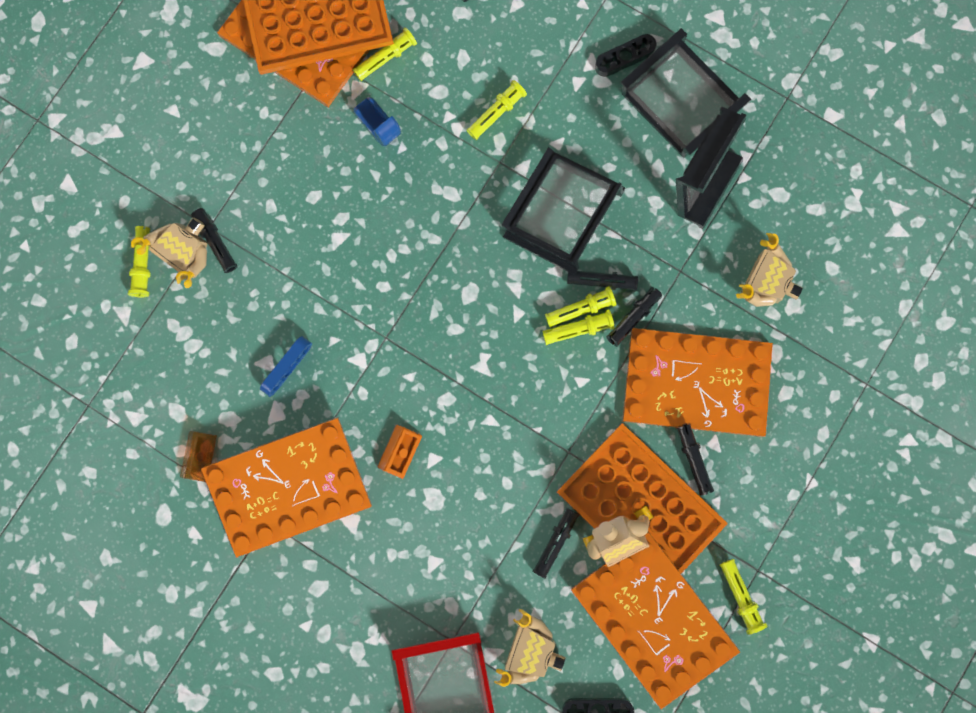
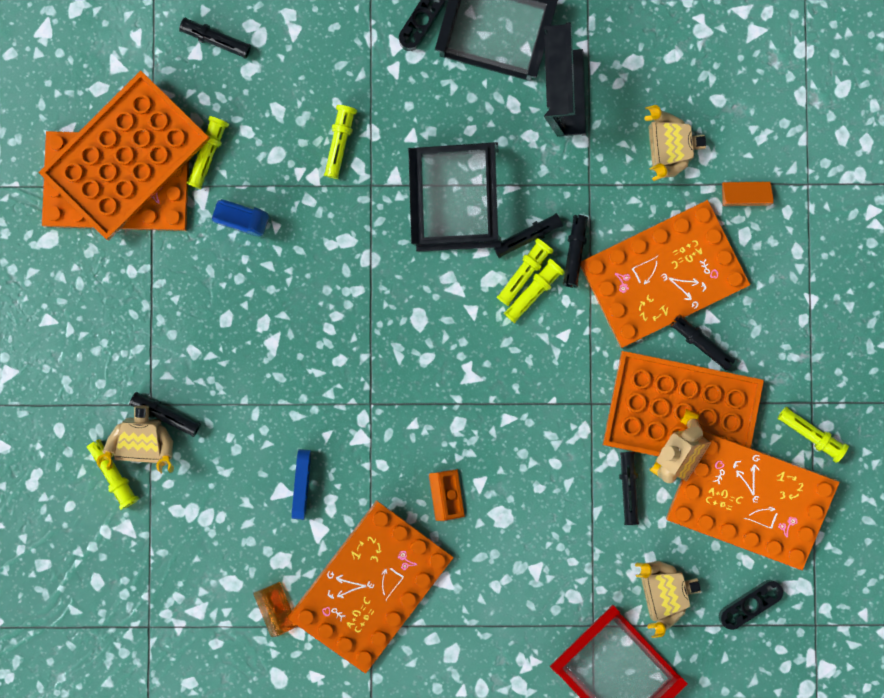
camera: 35 degrees left, 5 degrees up
none -> orange slope [722,182,773,206]

